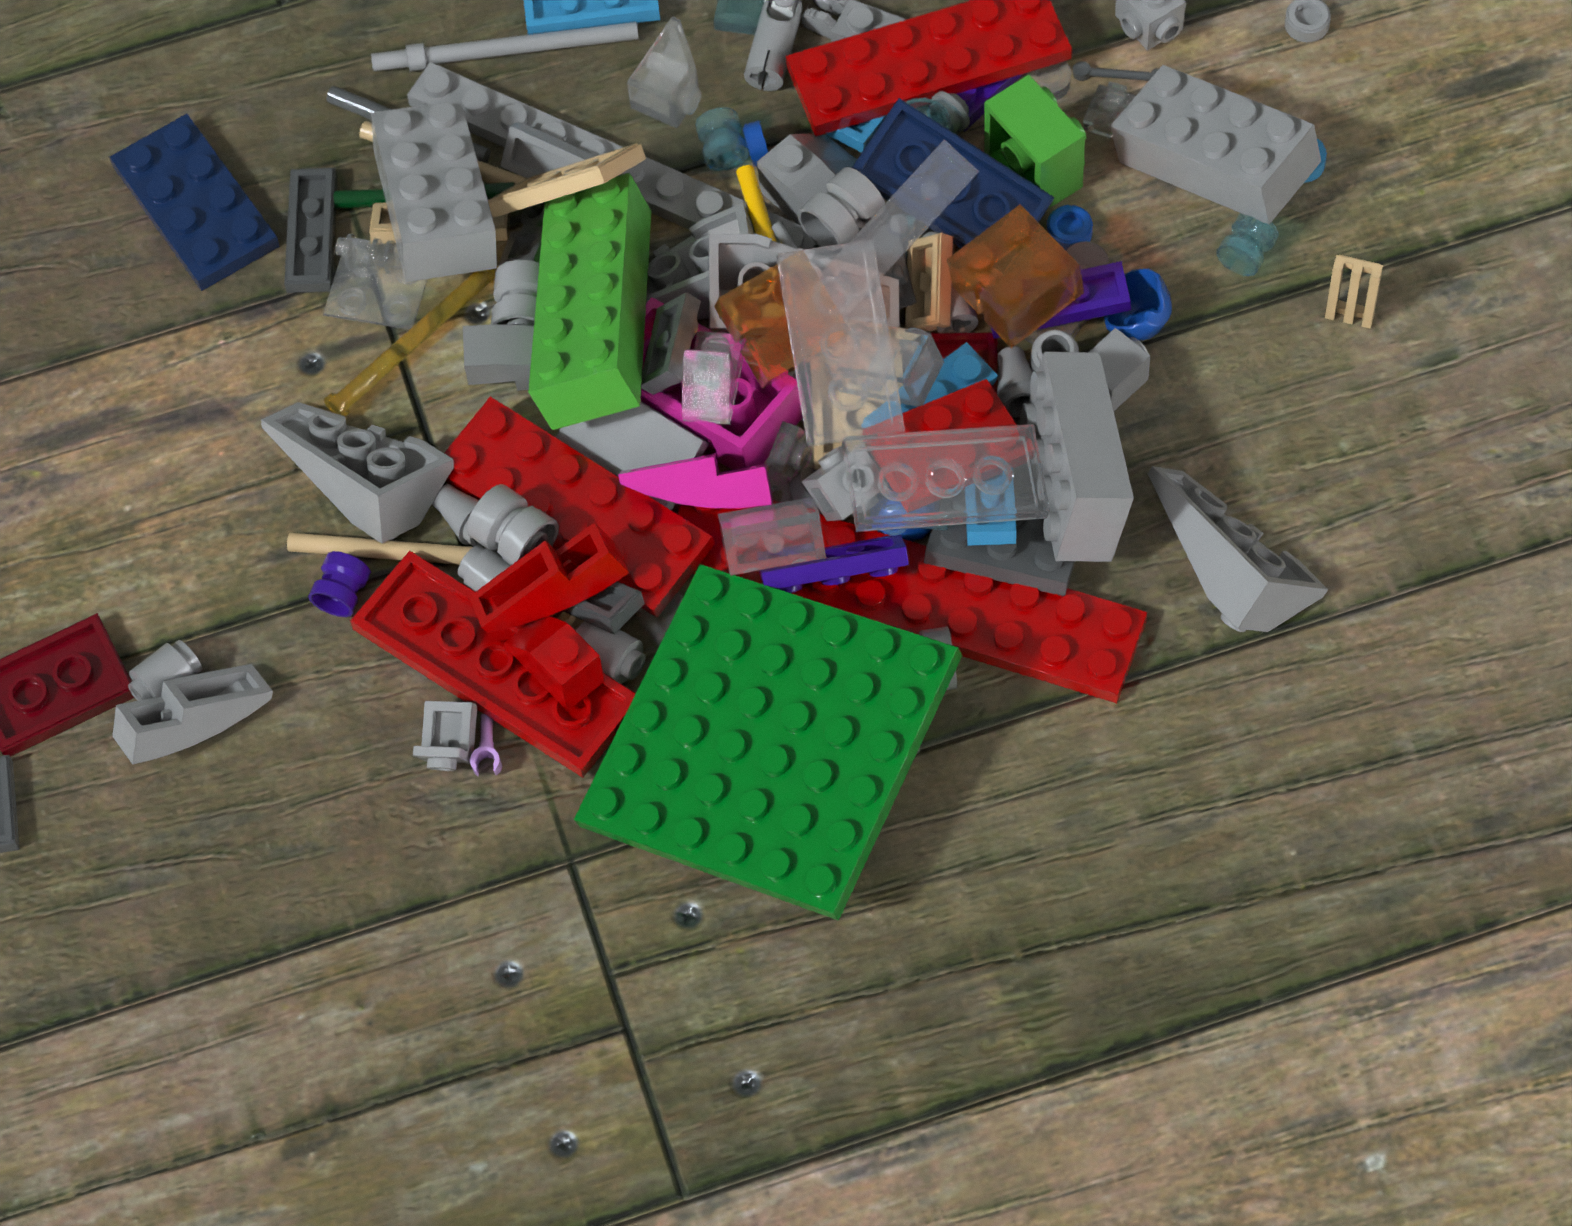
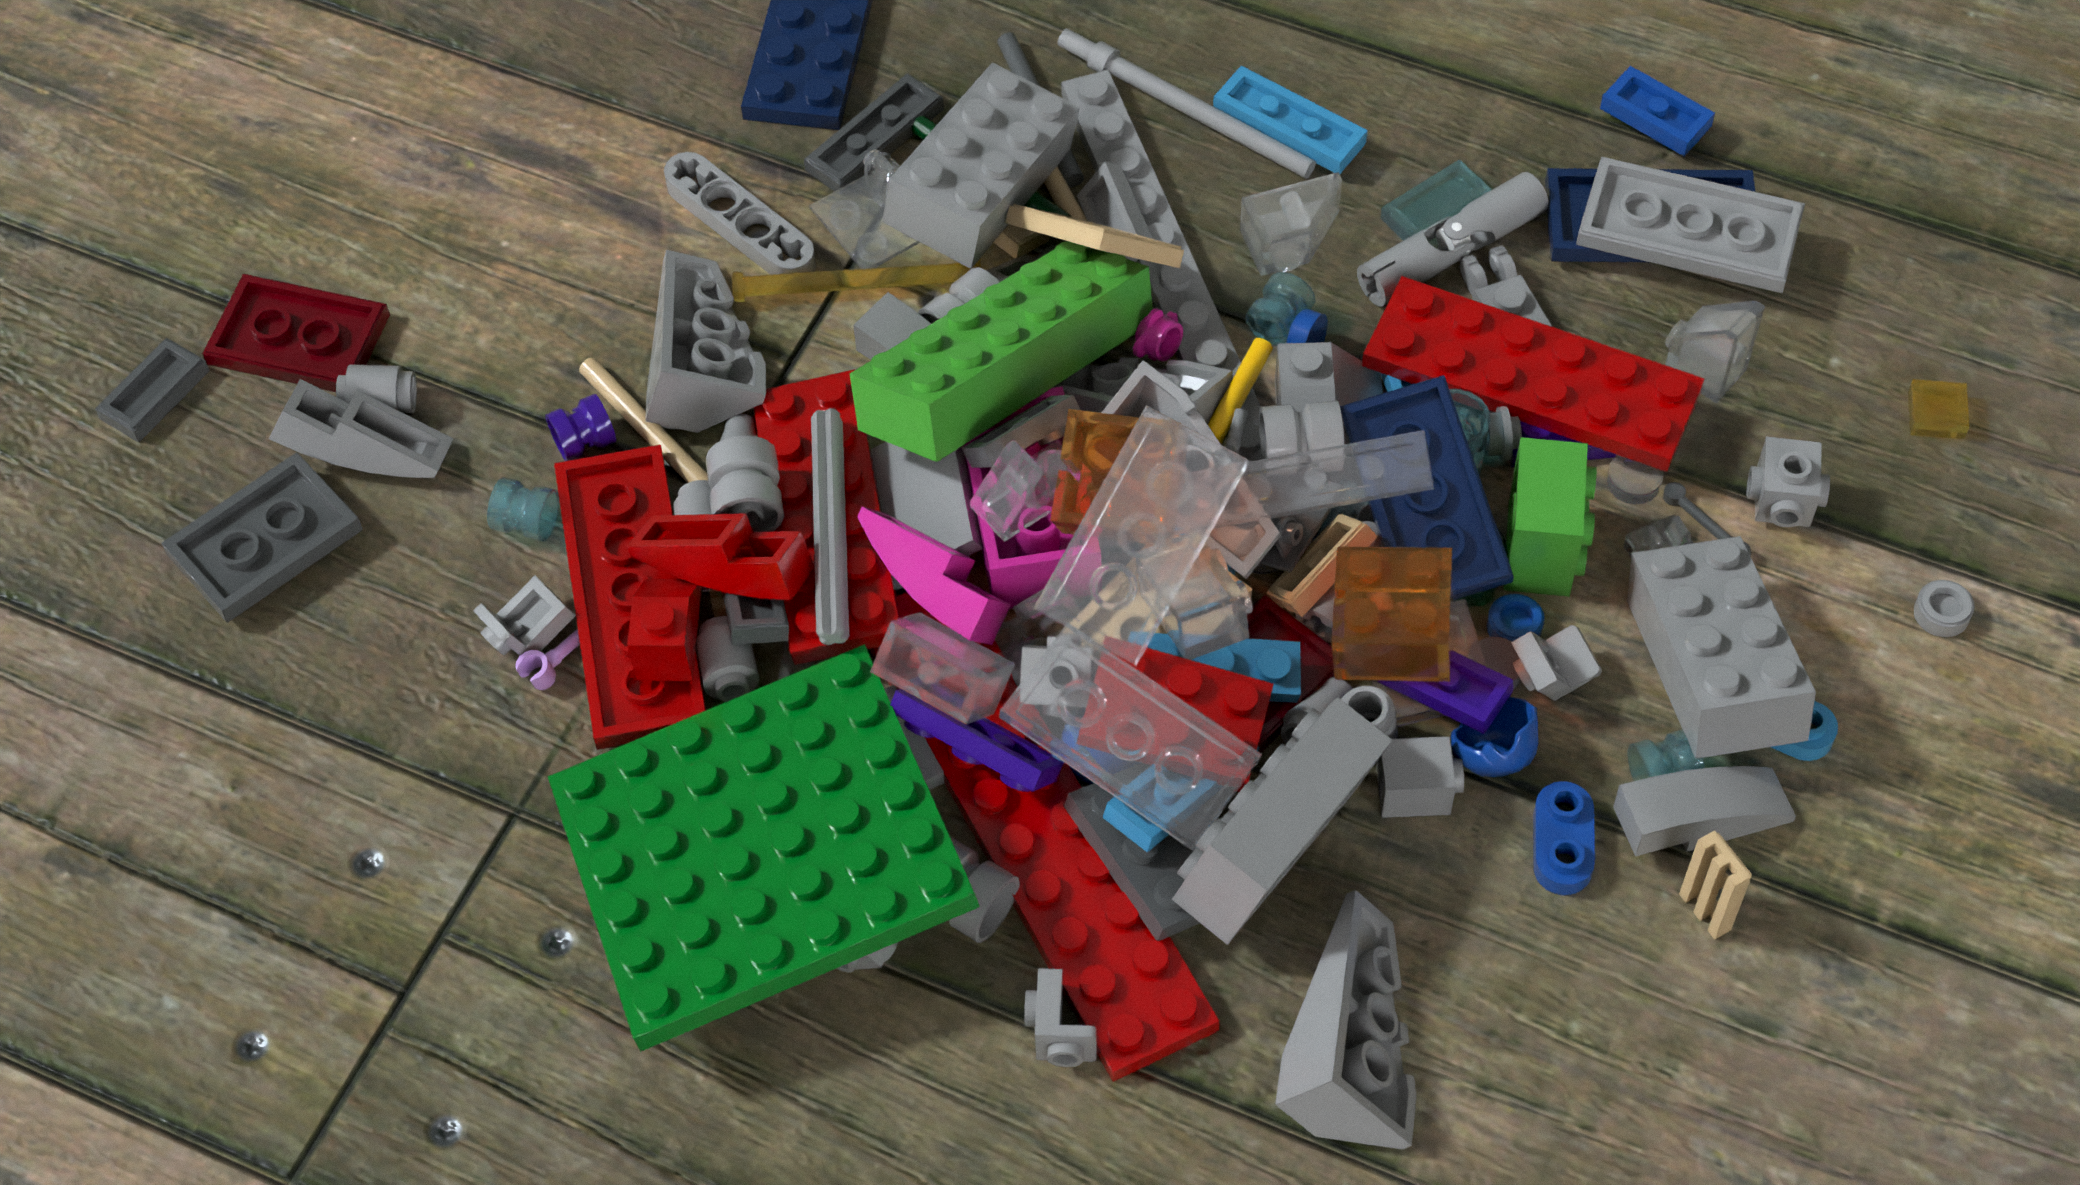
camera: 40 degrees right, 5 degrees down
none -> dark grey plate [161,452,363,623]
none -> clear light blue wheel [487,477,559,542]
none -> light grey beam [664,152,816,285]
none -> light grey axle [811,408,849,645]
none -> light grey bracket [1024,968,1097,1067]
none -> dark pink plate [1133,308,1183,362]
none -> light grey bracket [1511,625,1602,701]
none -> blue plate [1533,781,1595,895]
none -> light grey slope [1613,766,1796,857]

